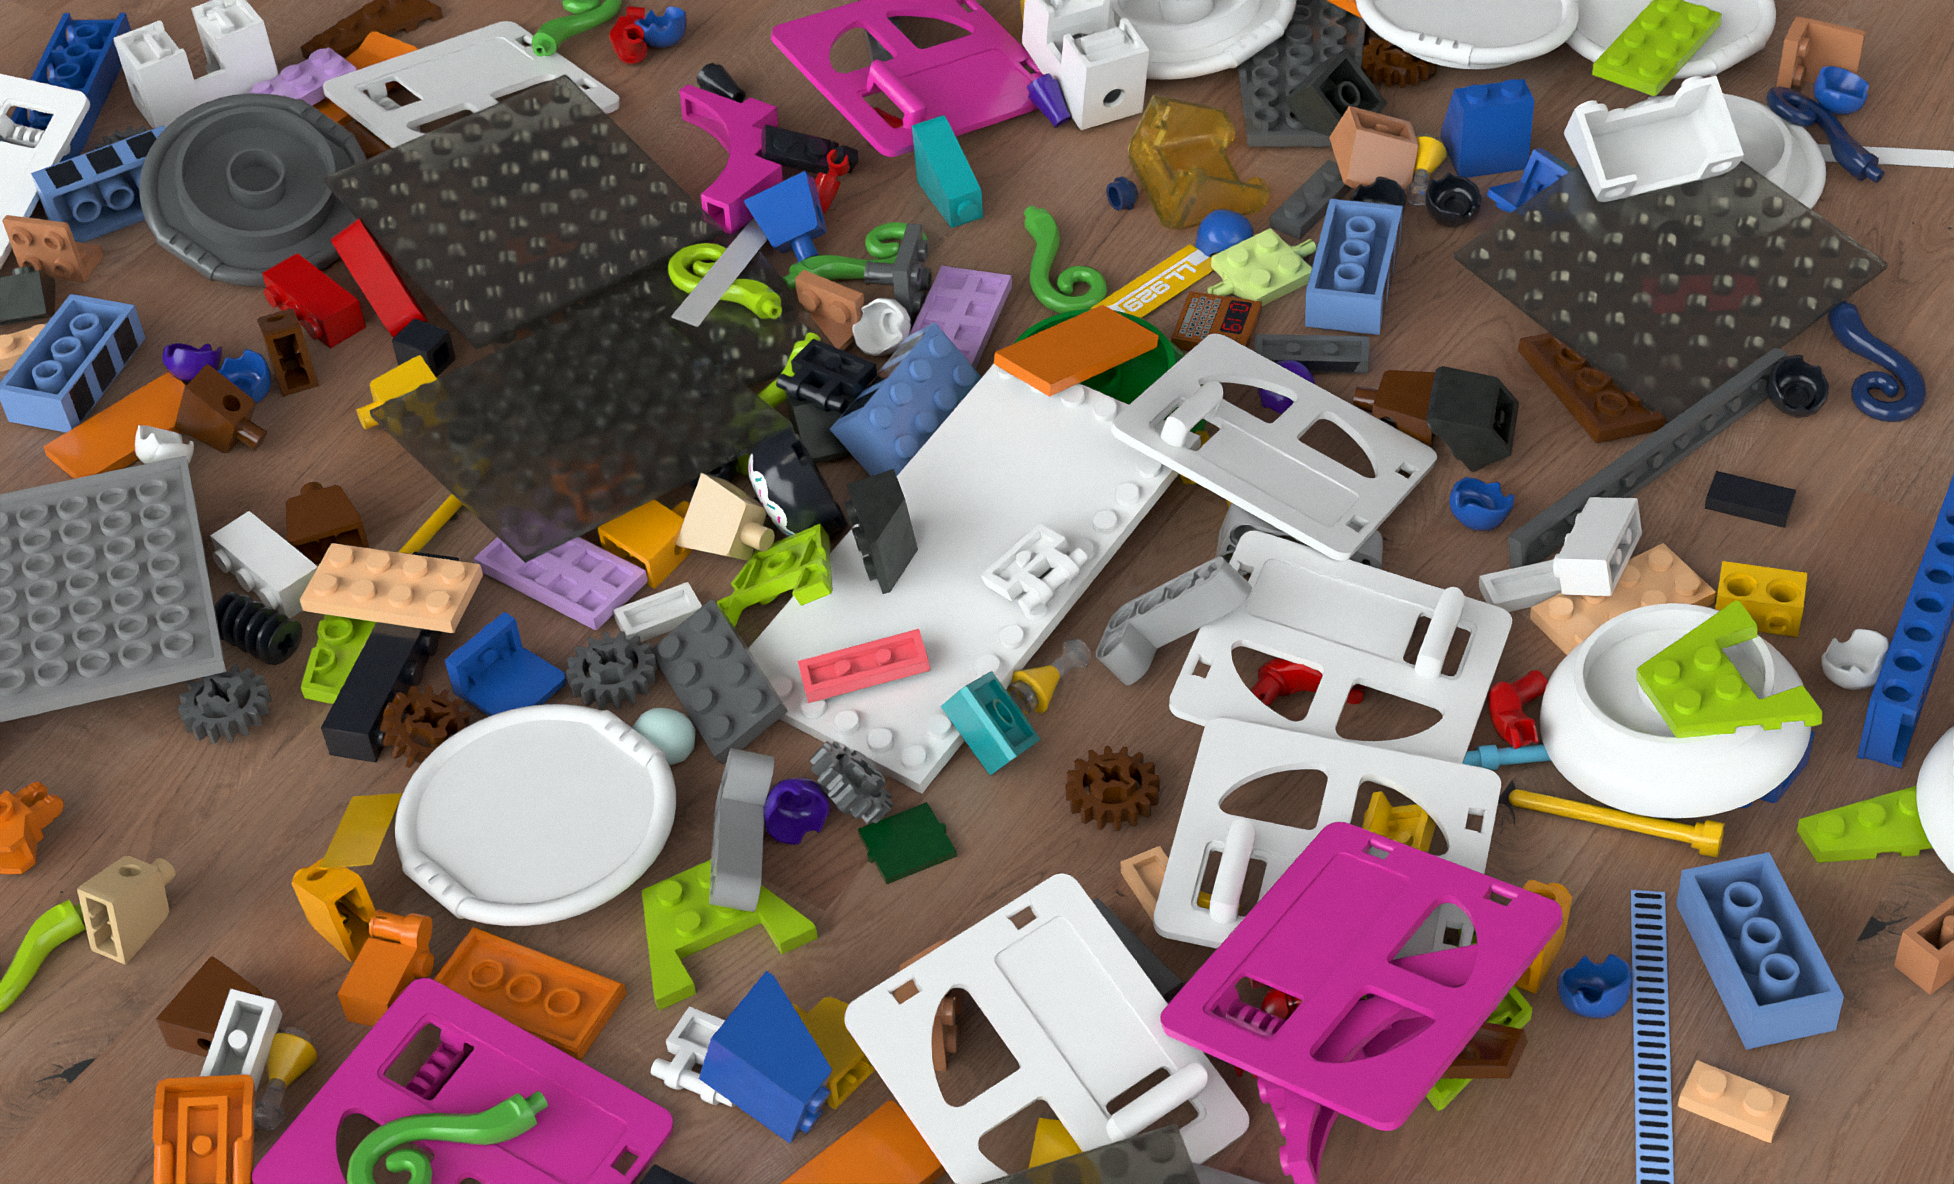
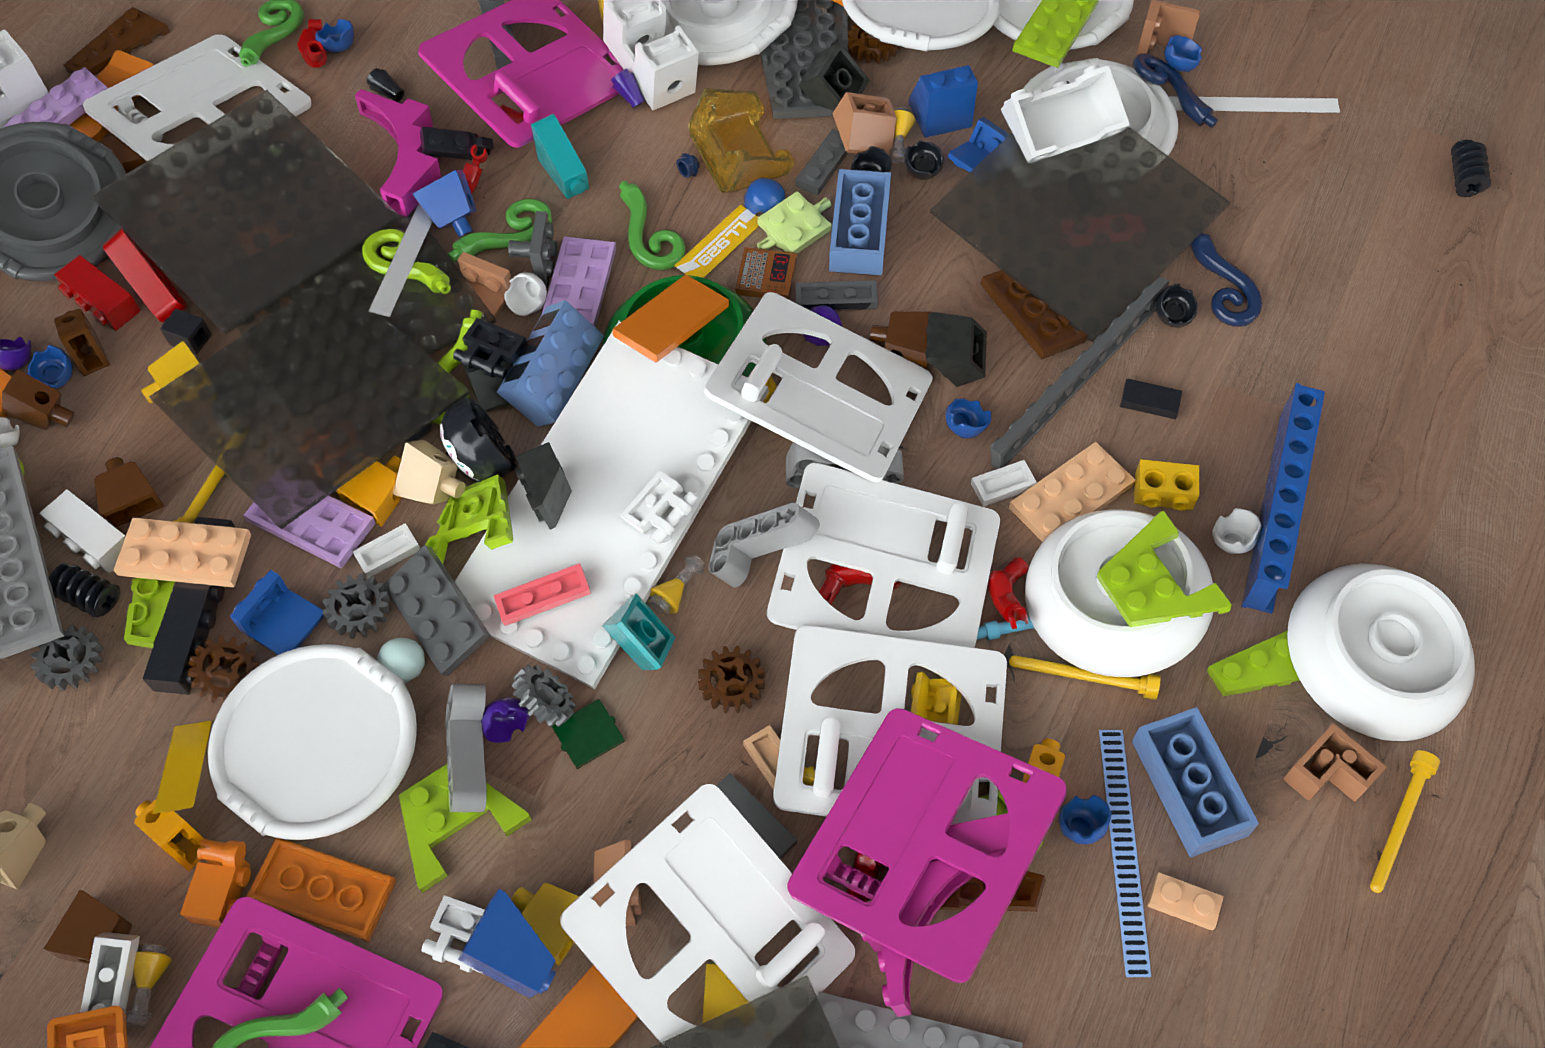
camera: 10 degrees left, 15 degrees up
white brick [1553,497,1642,596] -> none

